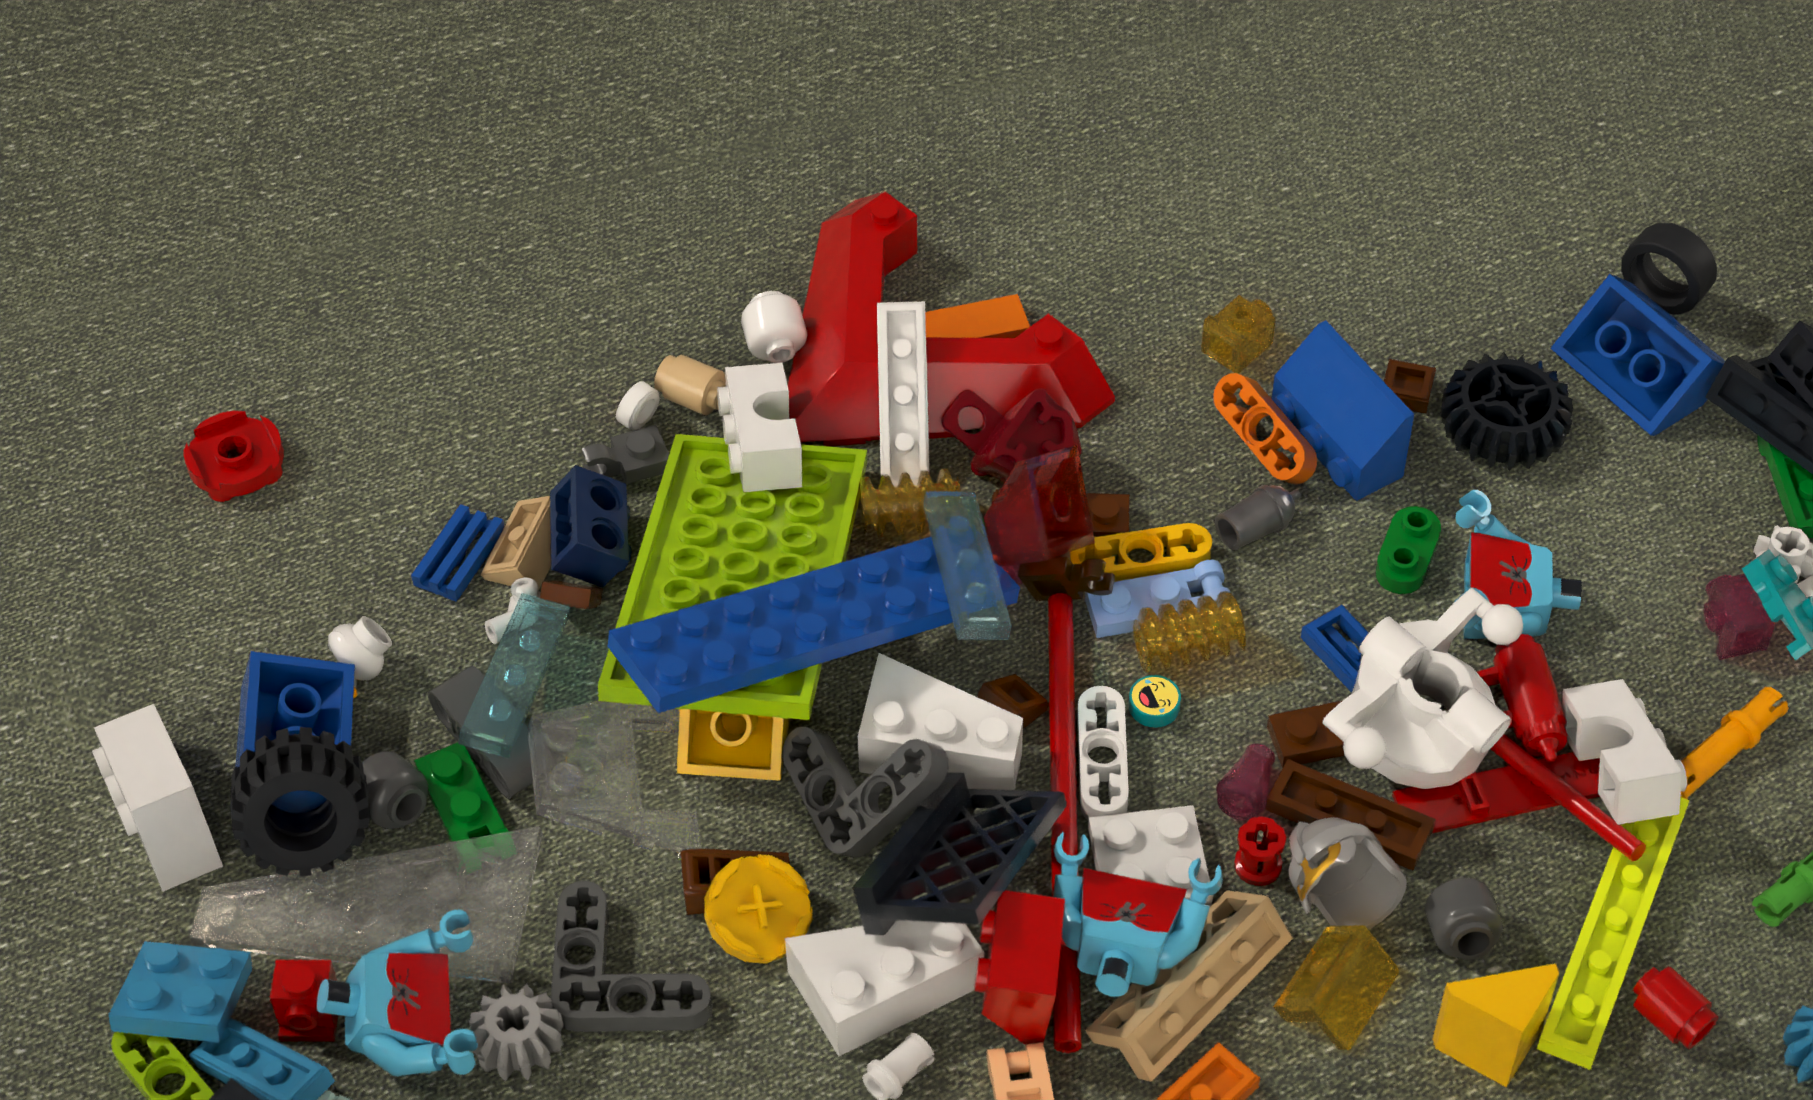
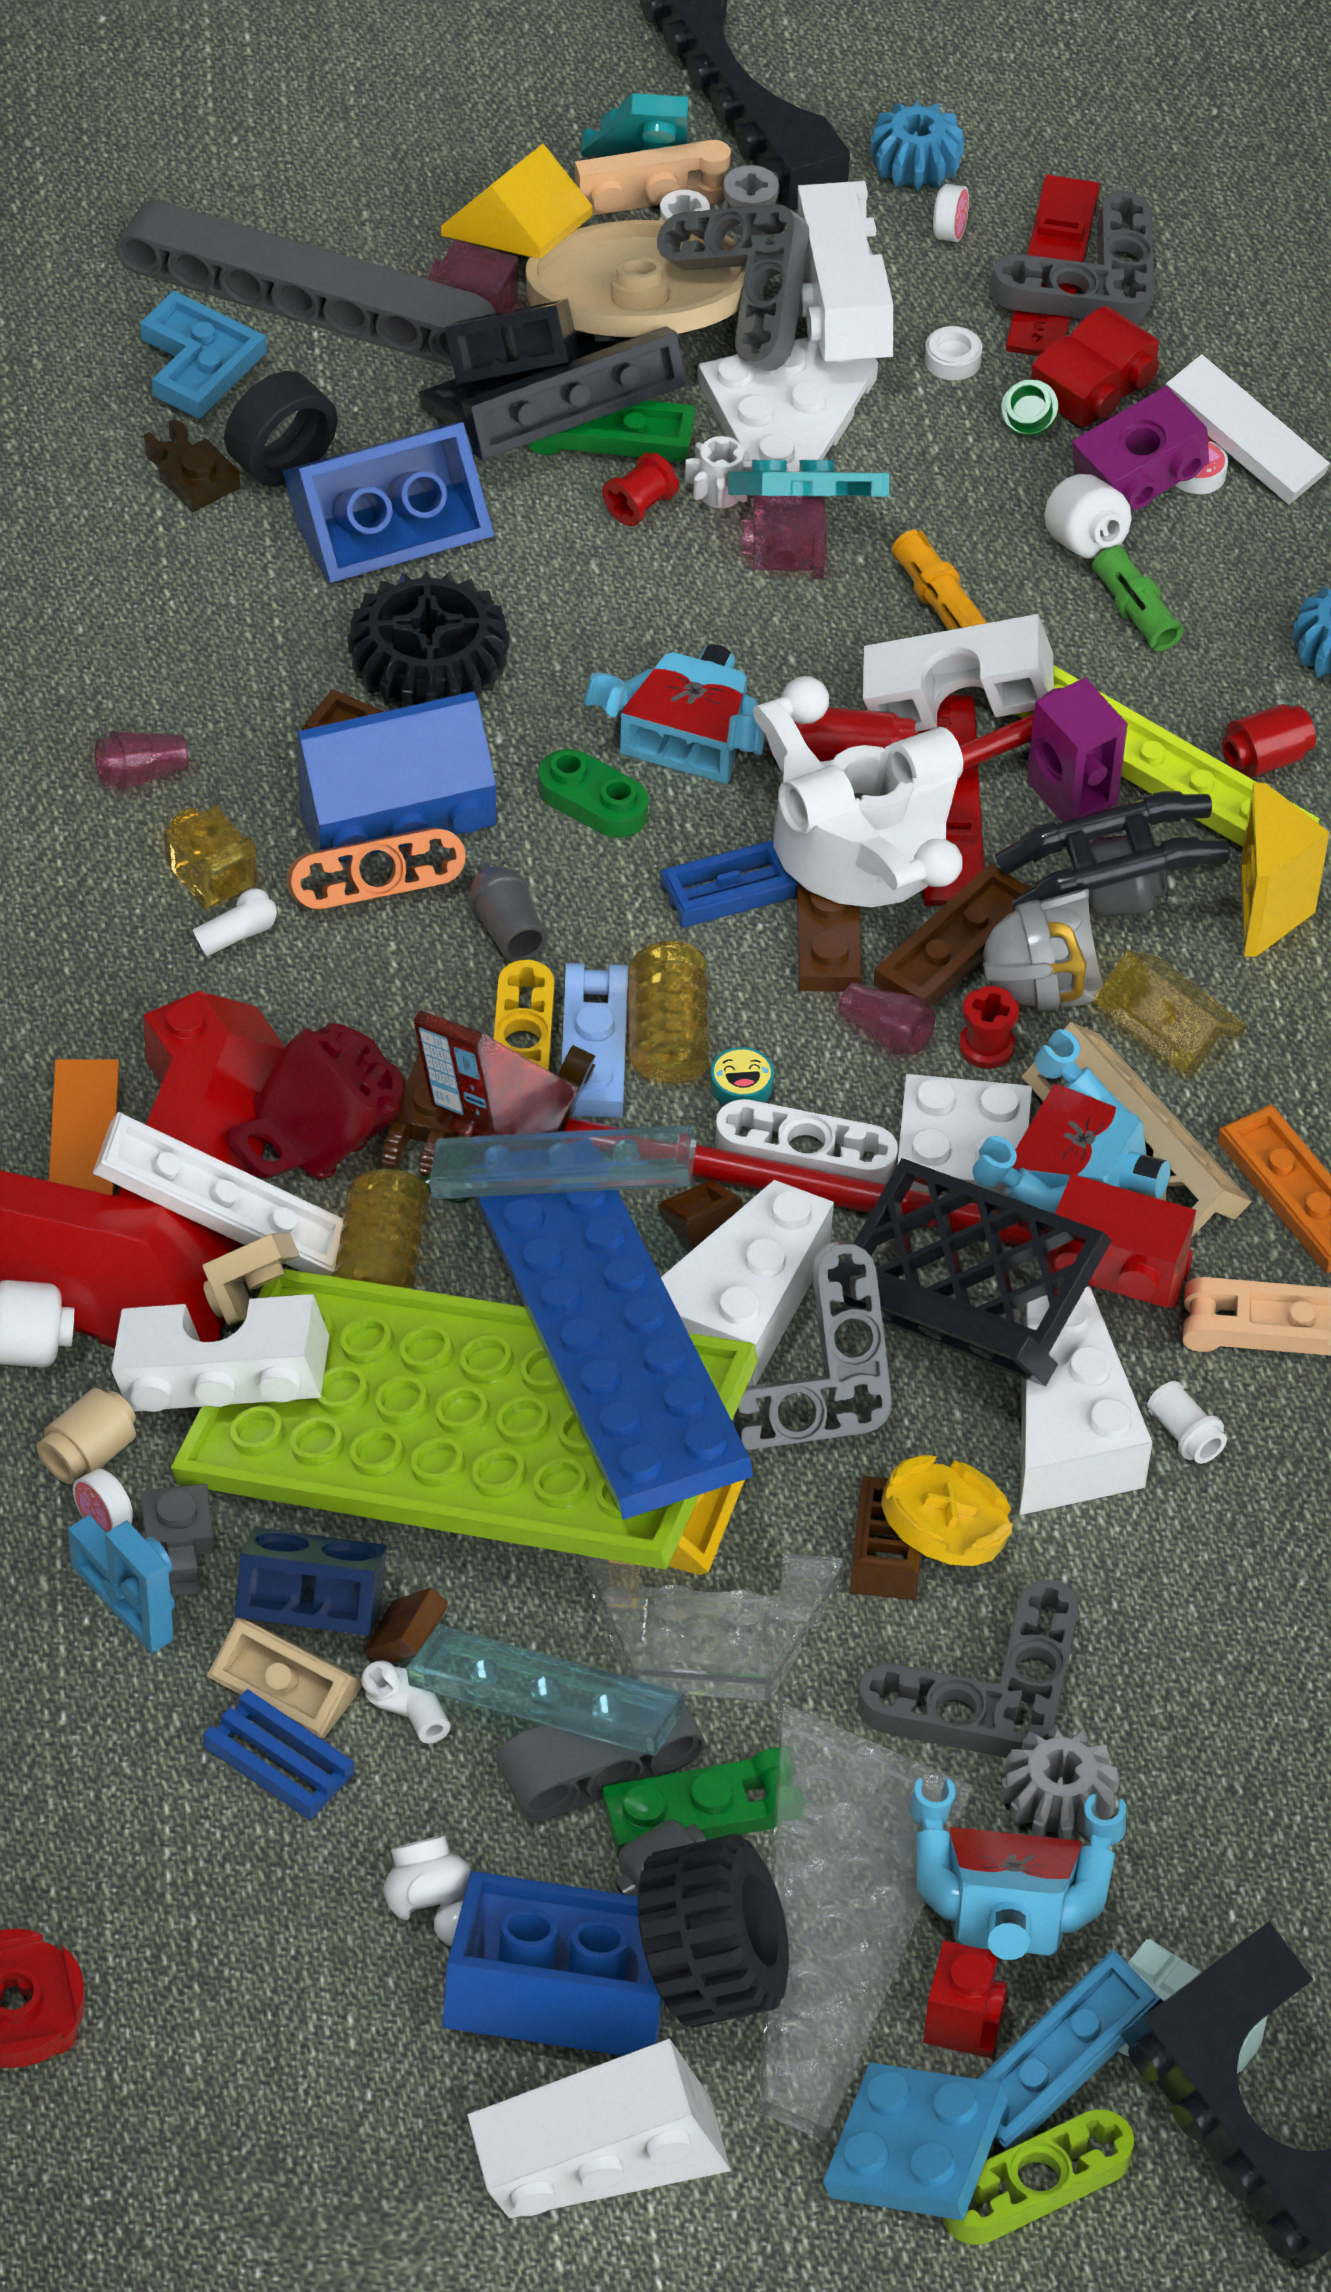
camera: 80 degrees left, 0 degrees up
none -> dark azure plate [68,1514,175,1654]
none -> clear pink cone [94,731,189,791]
none -> dark azure plate [140,290,267,419]
none -> dark brown plate [144,419,240,513]
none -> white arm [193,888,277,957]
none -> tan bracket [202,1232,300,1325]
none -> red bush [602,452,679,527]
none -> black piece [995,791,1230,910]
none -> magenta brick [1026,677,1128,822]

